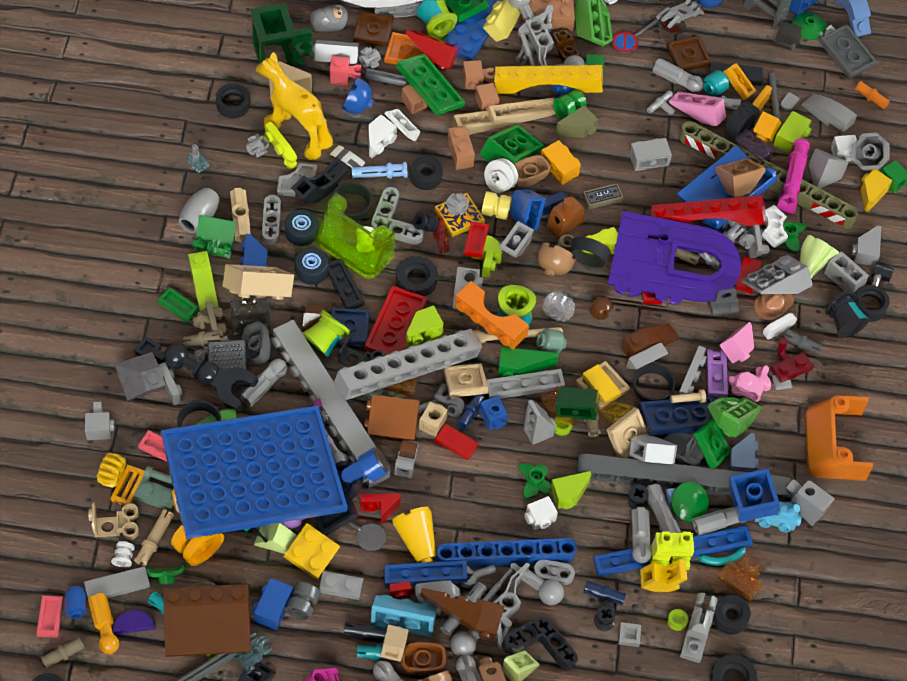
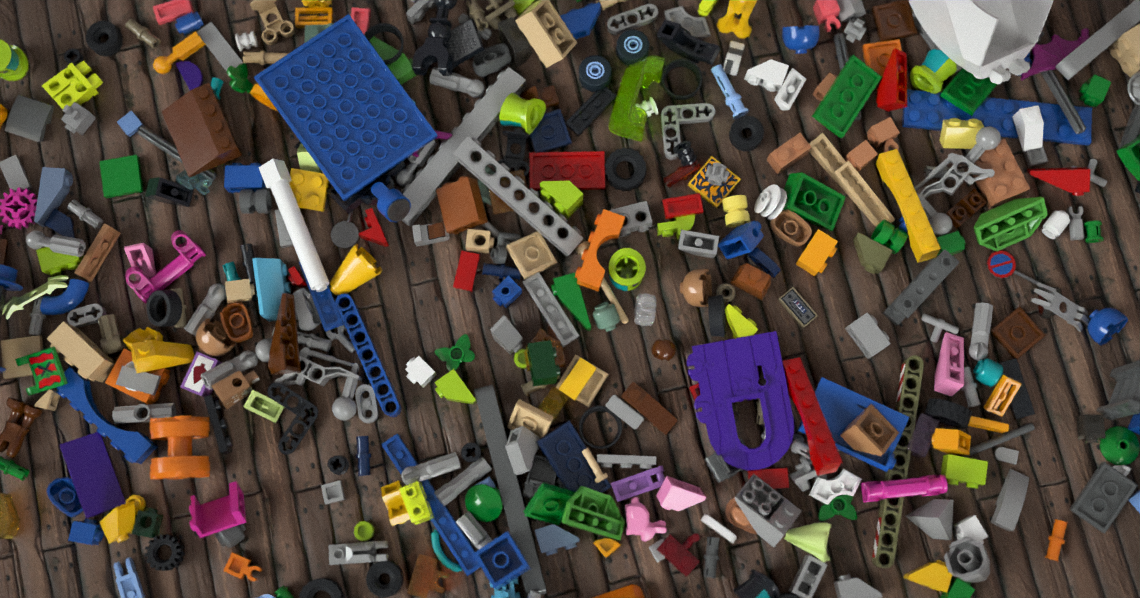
camera: 75 degrees right, 20 degrees up
none -> white brick [259,159,330,292]
none -> light orange tile [593,538,620,558]
none -> dark grey fence [883,249,959,326]

